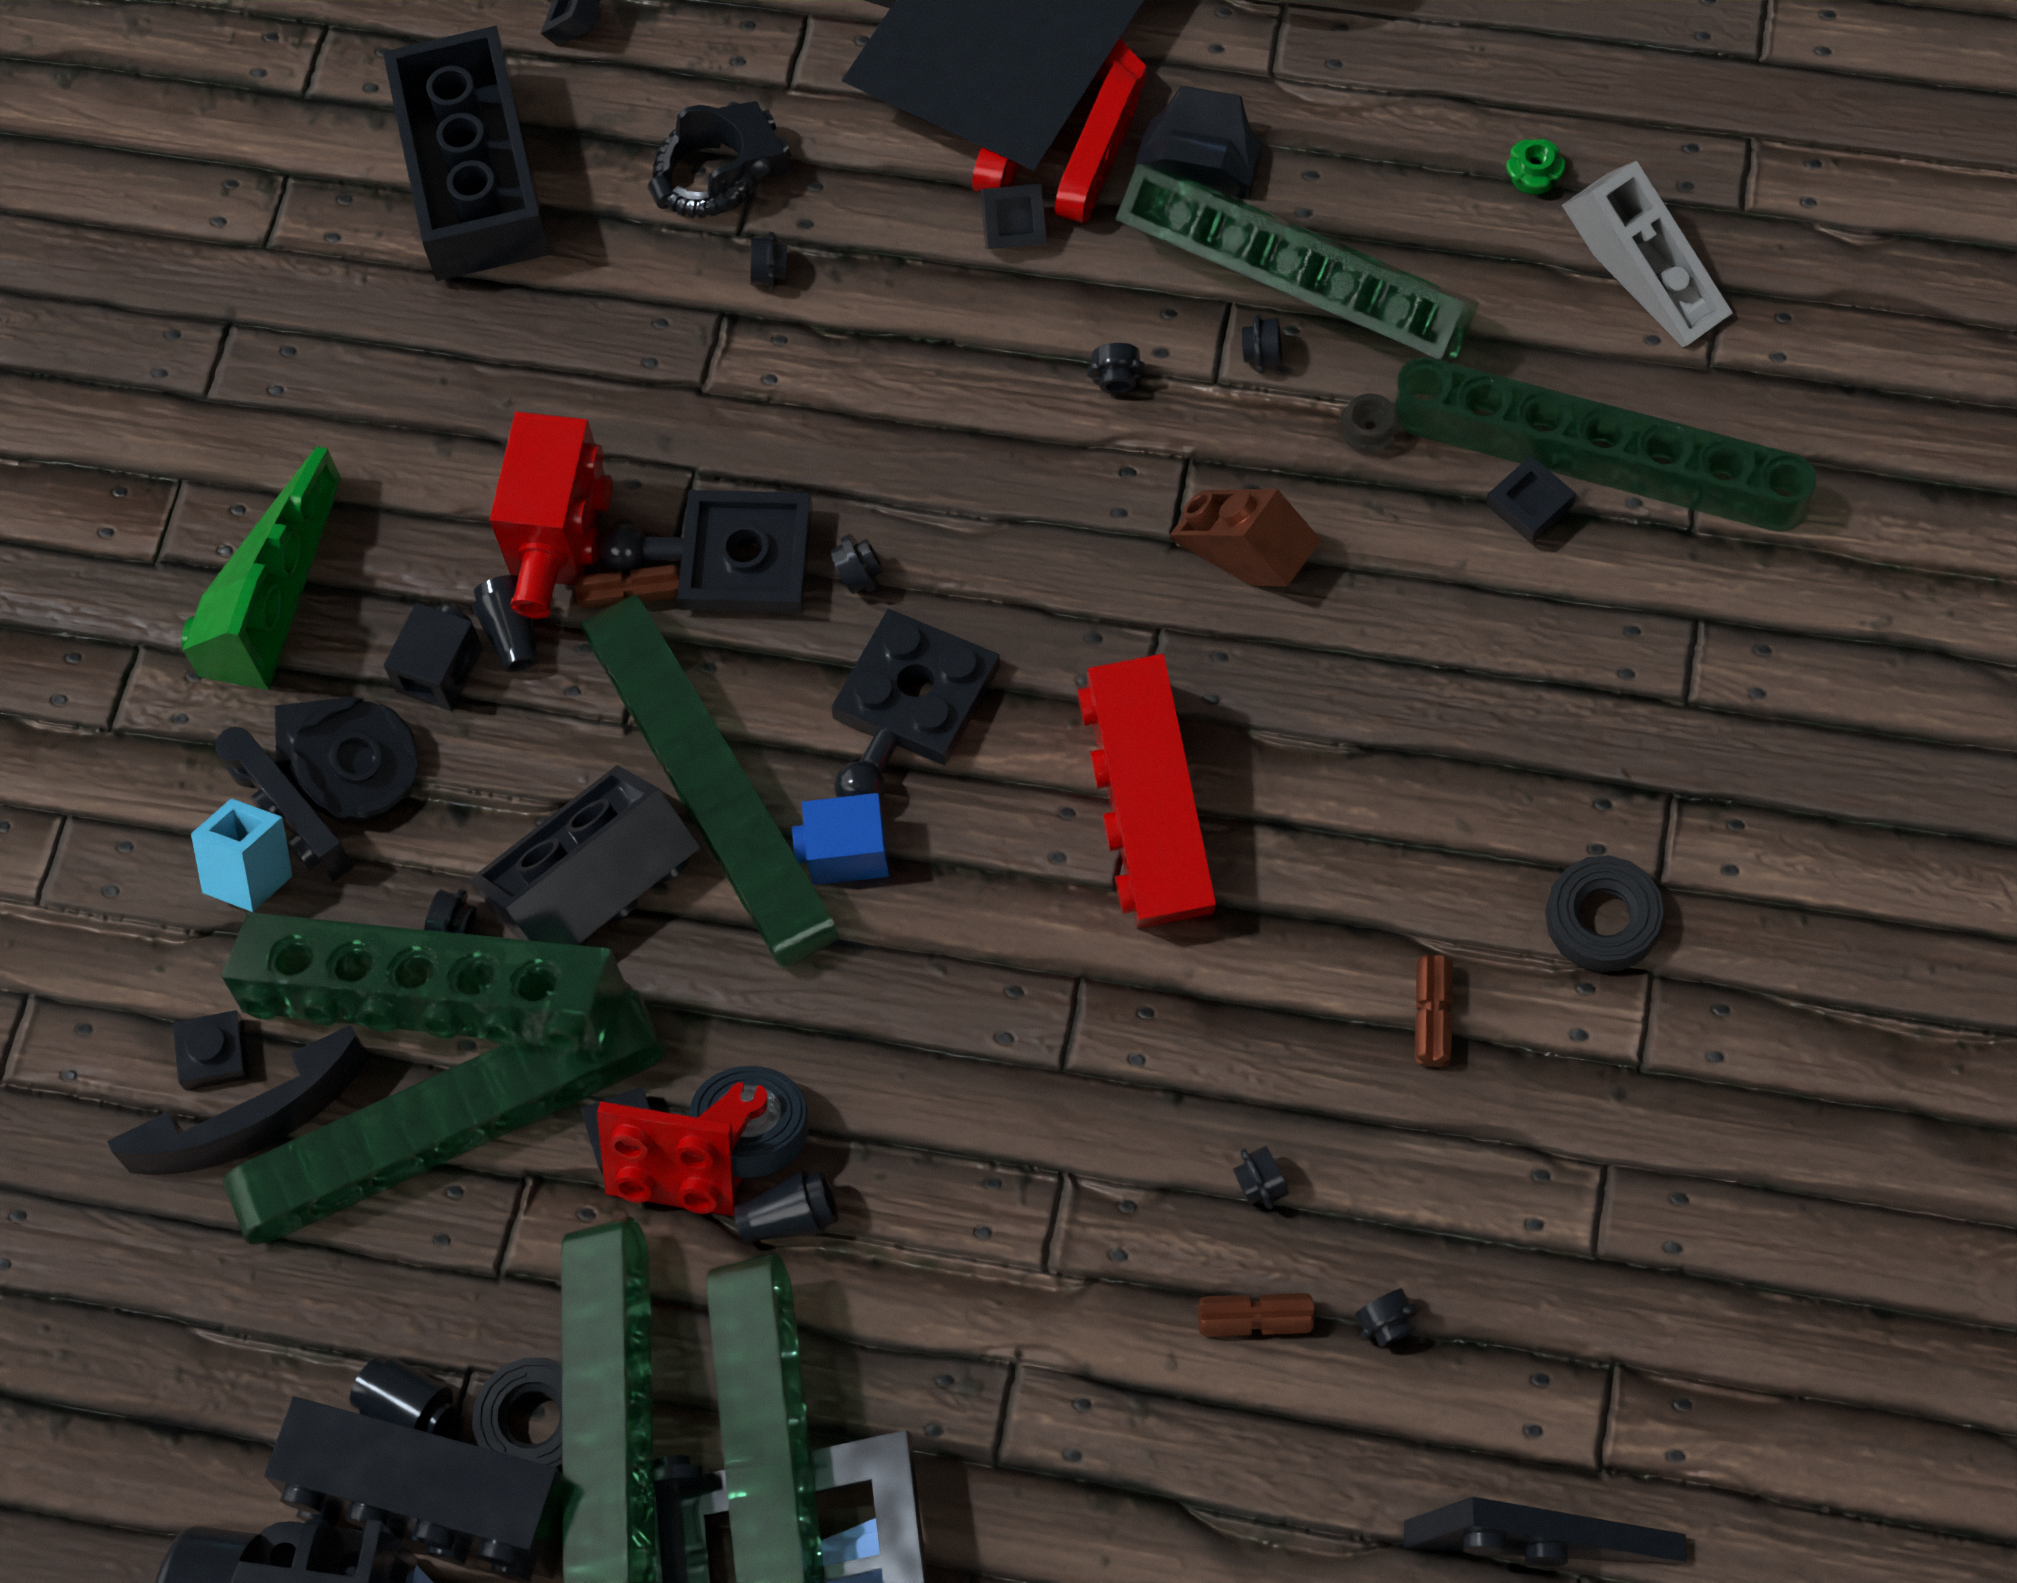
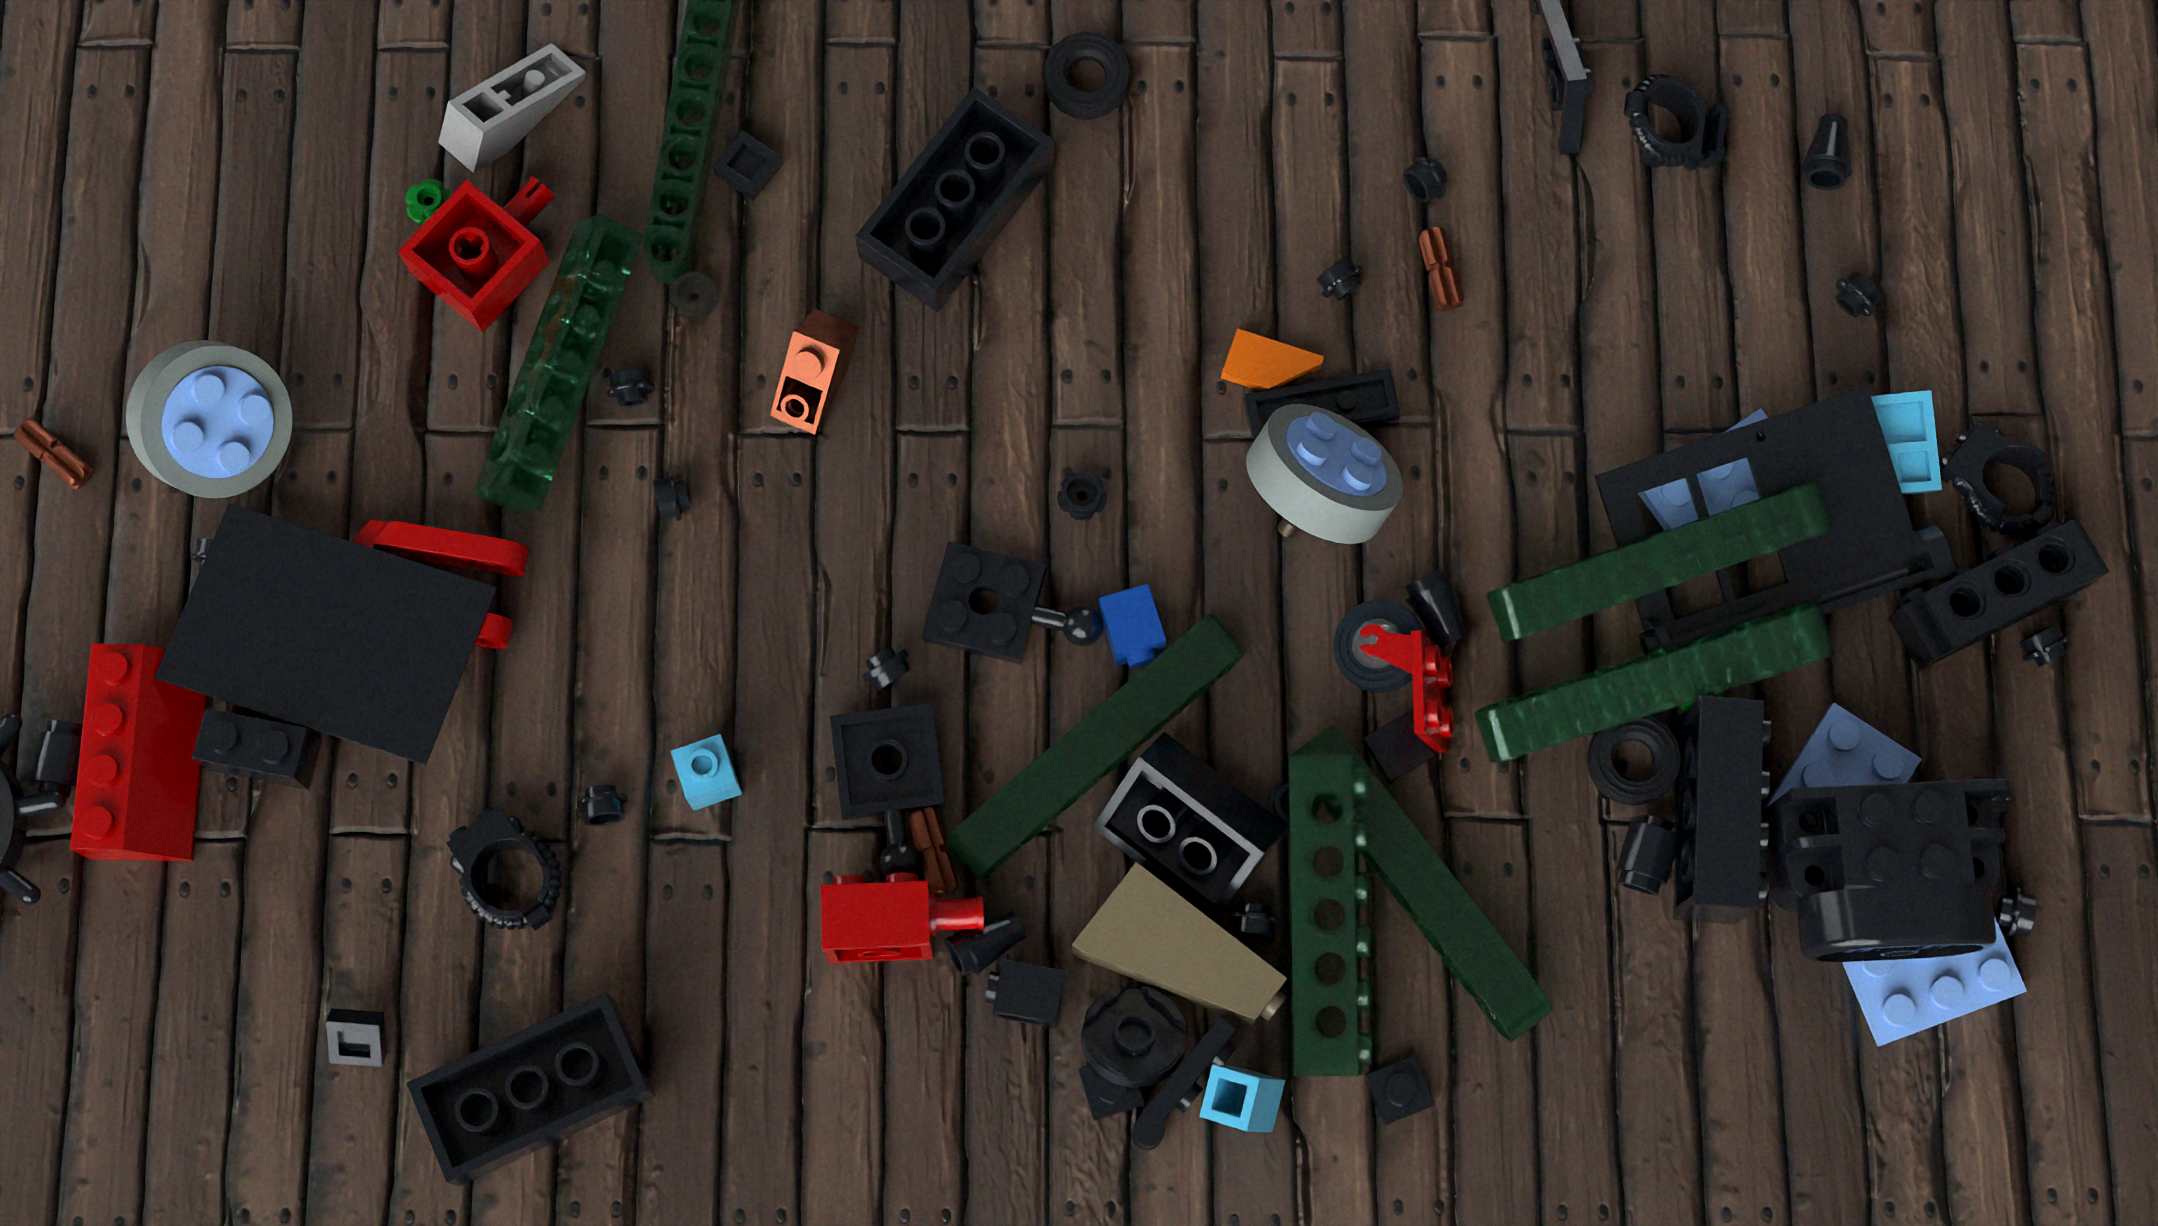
camera: 110 degrees left, 10 degrees up
black slope [107,1025,370,1175] -> none
green wedge [181,446,341,690] -> none
black plate [980,184,1047,249] -> none
red wedge [1077,653,1216,929] -> none
black slope [1134,86,1262,200] -> none
copper piece [1415,955,1453,1067] -> none
none -> red brick [398,176,555,333]
none -> medium azure brick [671,734,742,811]
none -> black brick [855,86,1054,312]
none -> black plate [1057,472,1107,521]
none -> dark tan slope [1071,862,1287,1026]
none -> orange tile [1221,328,1324,391]
none -> black tile [1243,369,1401,444]
none -> light grey wheel [1246,404,1403,544]

